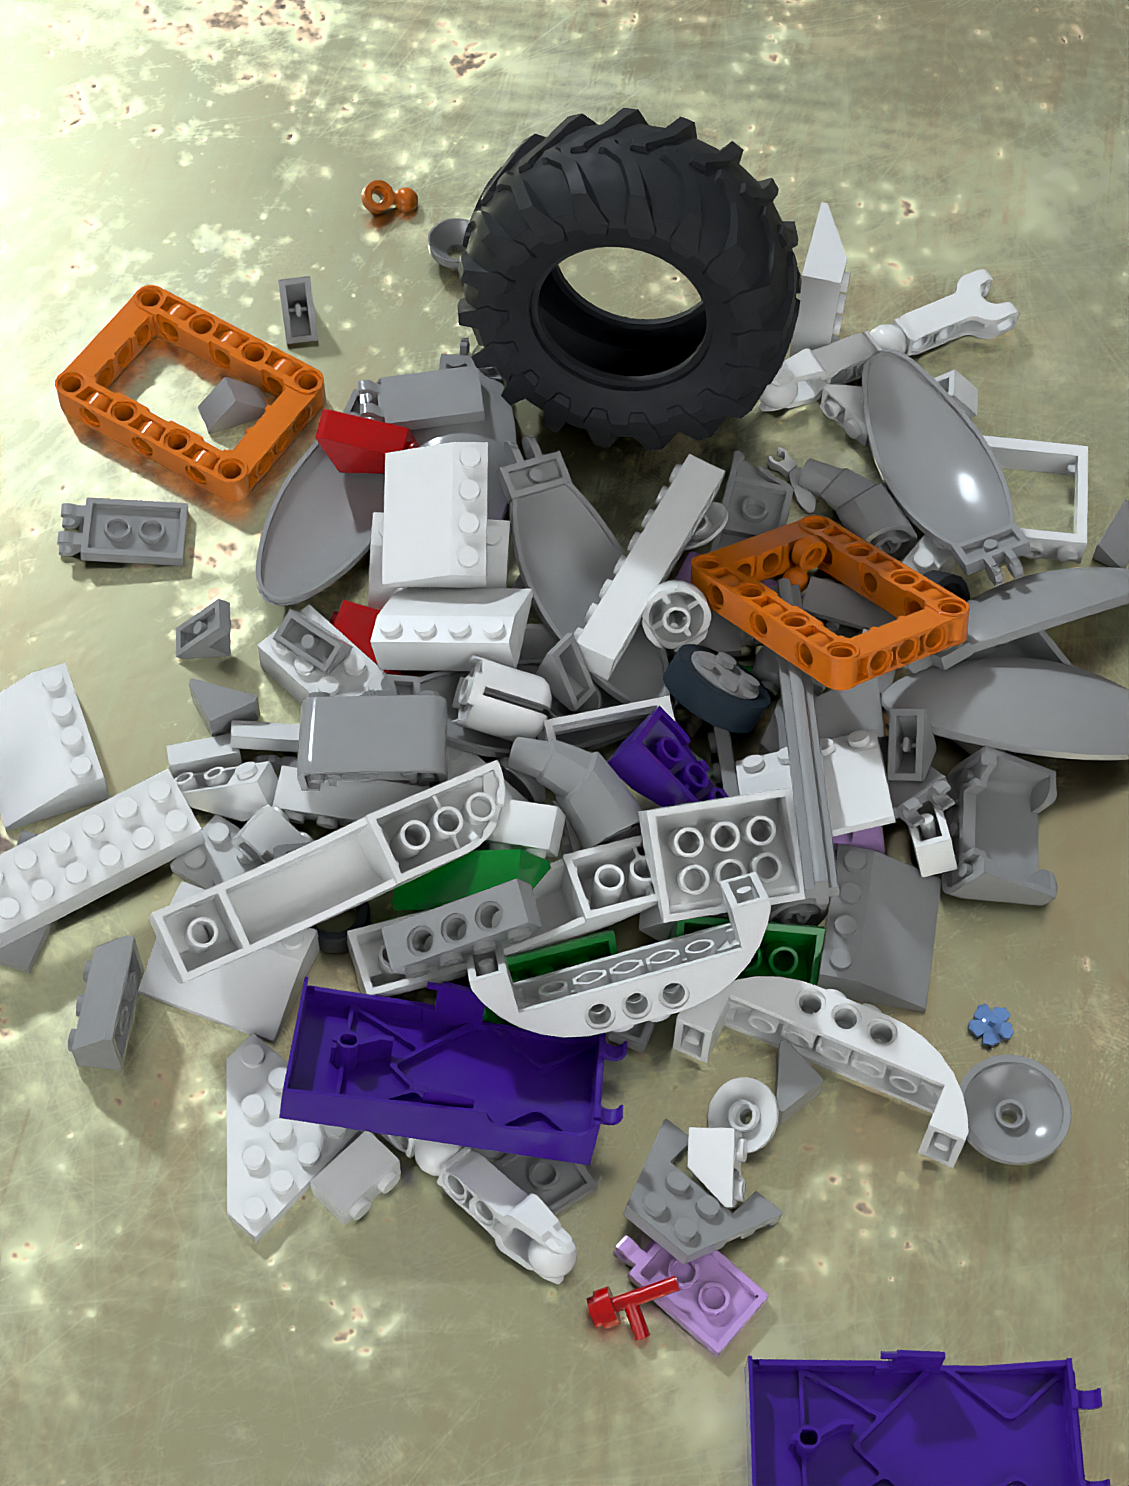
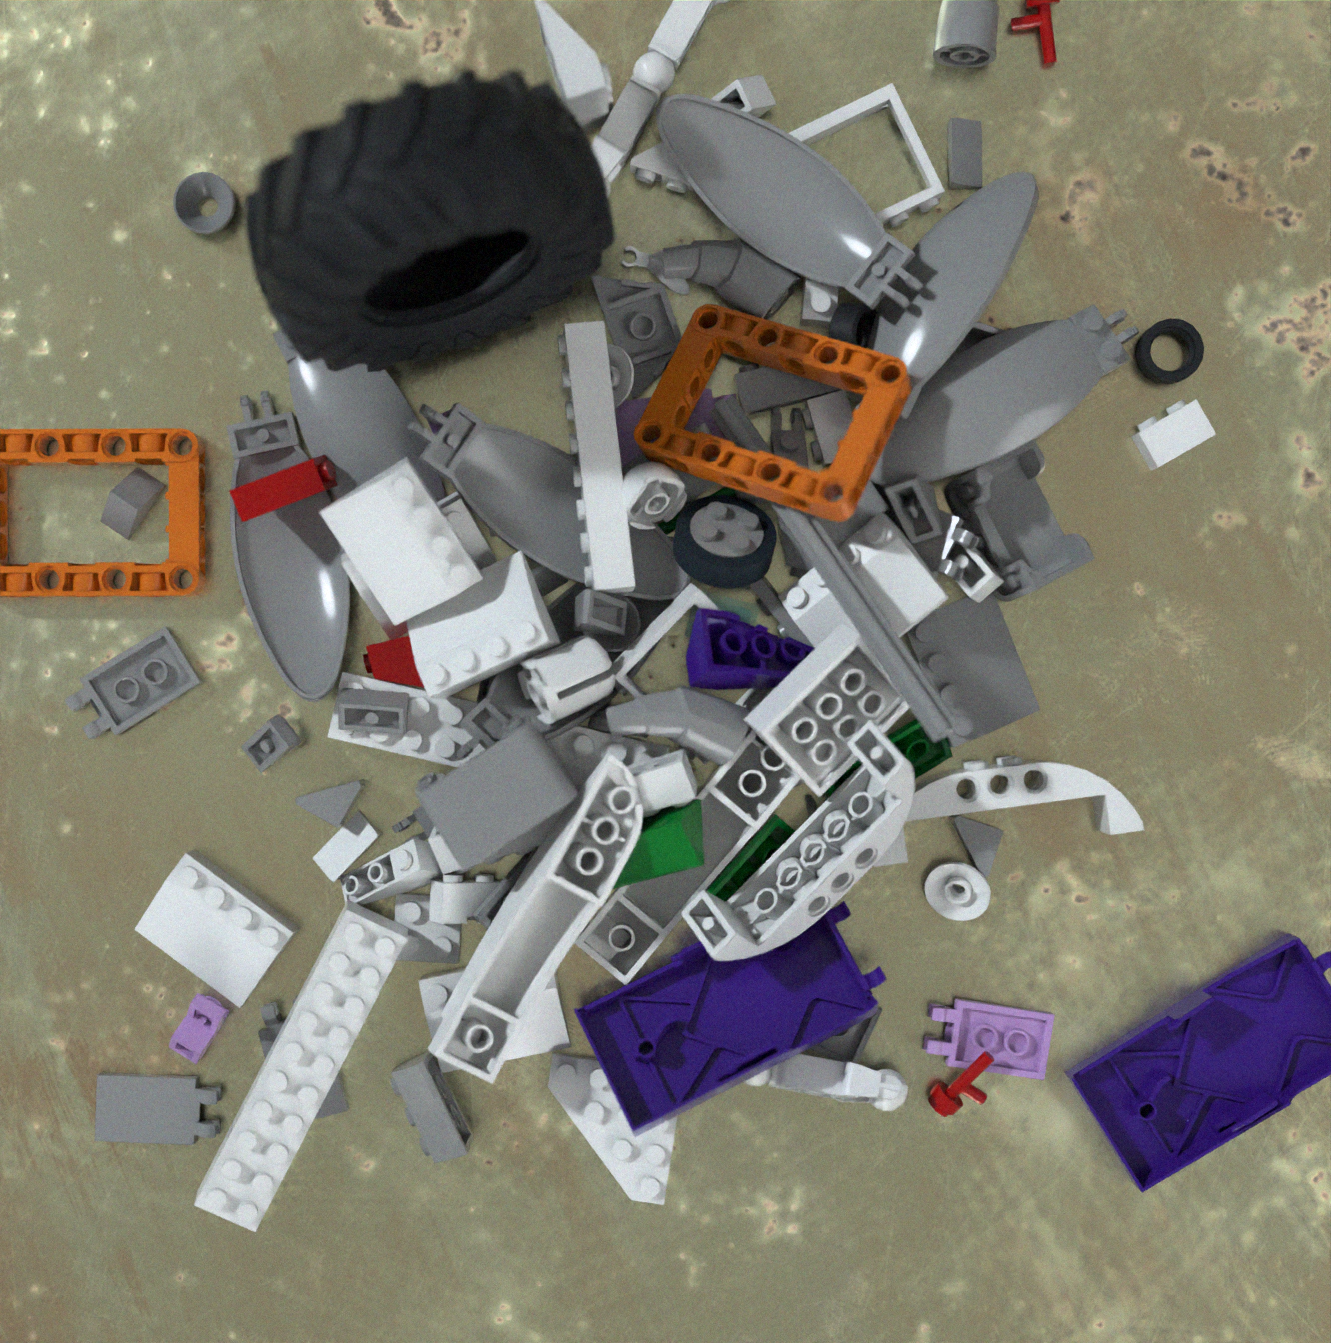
camera: 30 degrees left, 30 degrees up
white tile [230,720,300,752] -> none
light grey slope [278,276,318,344] -> none
white brick [310,1131,401,1226] -> none
light grey tile [357,365,485,430] -> none
orange plate [361,180,418,214] -> none
light grey brick [381,879,542,978] -> none
light grey wing [623,1118,783,1265] -> none
white slope [687,1127,748,1211] -> none
orange plate [782,535,827,592] -> none
light grey dish [960,1055,1071,1165] -> none
medium blue plant [968,1003,1014,1047] -> none

